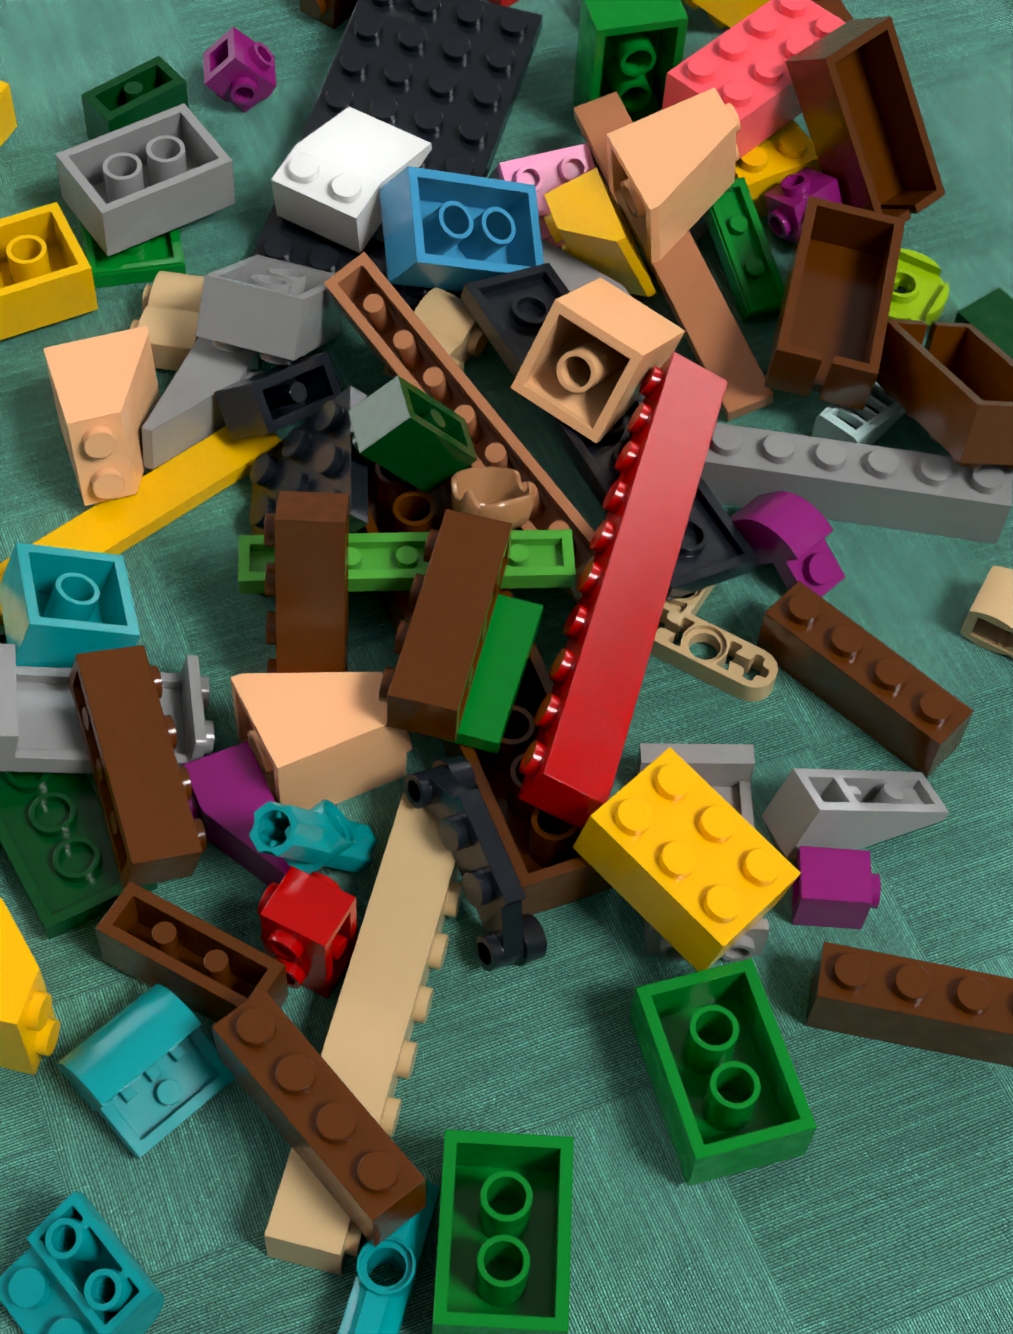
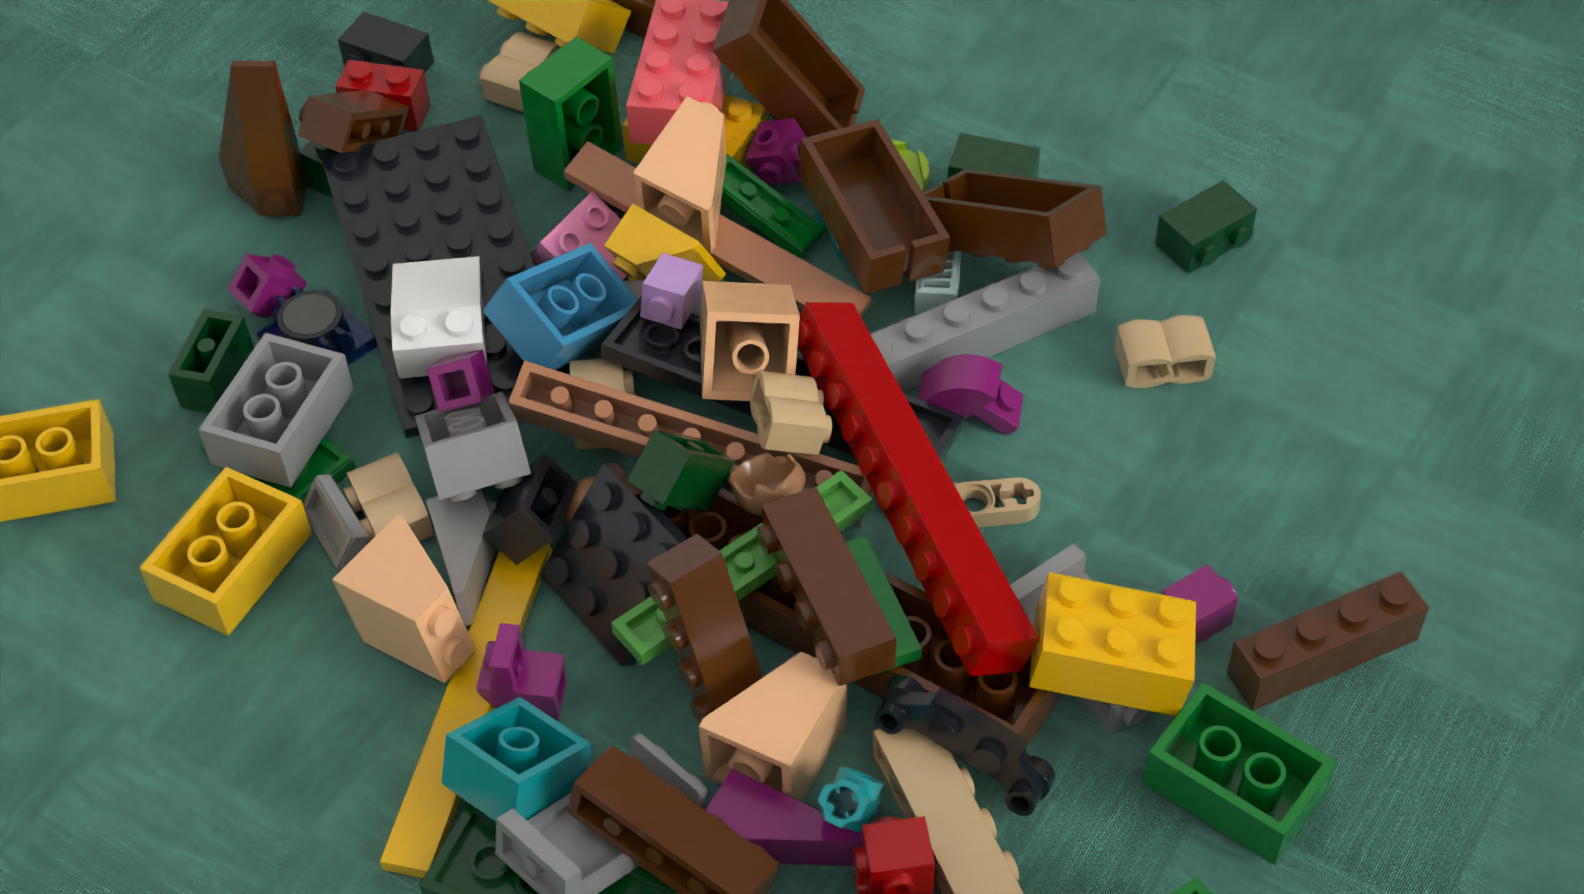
camera: 30 degrees left, 5 degrees down
reddish brown brick [756,581,974,779] -> none
light grey slope [761,768,949,859] -> none
none -> piece [256,285,378,365]
none -> light grey tile [303,475,369,572]
none -> magenta brick [427,349,495,412]
none -> magenta brick [476,623,569,721]
none -> lavender brick [640,253,703,329]
none -> tan brick [750,371,832,455]

